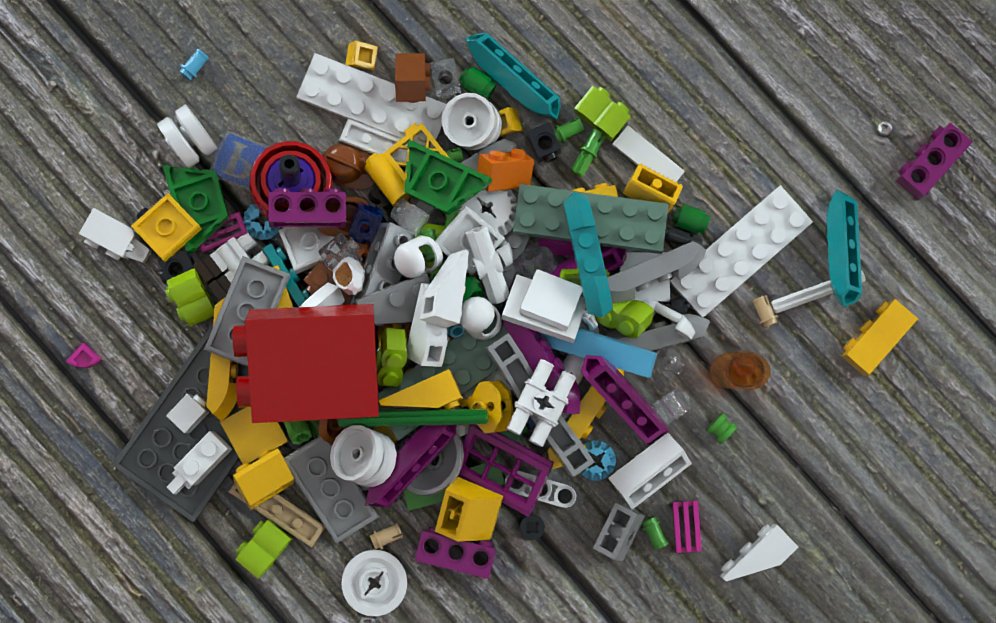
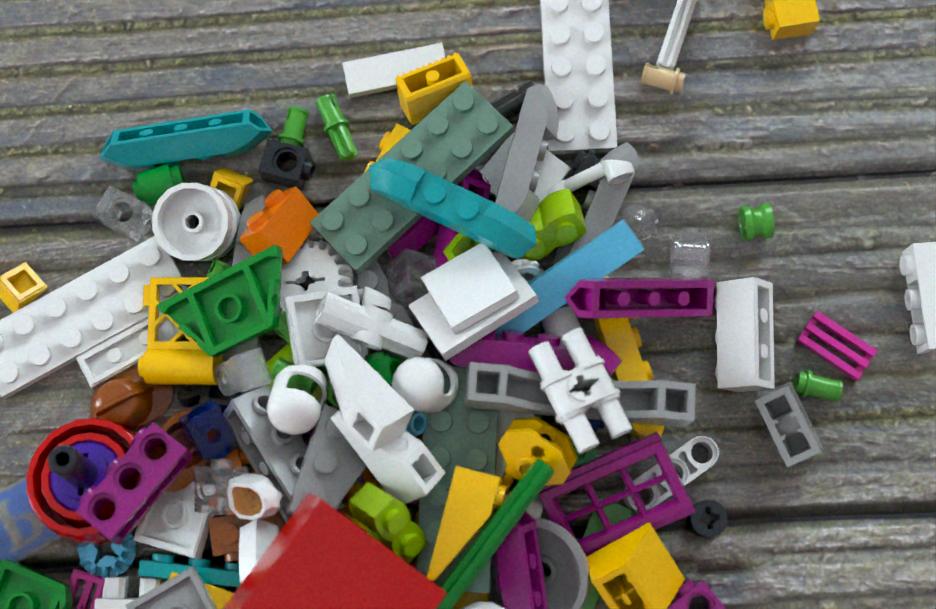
camera: 50 degrees left, 5 degrees down
dark orange brick [395,53,431,103] -> none
lime brick [573,86,631,142] -> none
medium azure gear [580,441,616,481] -> none
green brick [672,203,710,234] -> none
clear orange piece [710,350,771,390] -> none

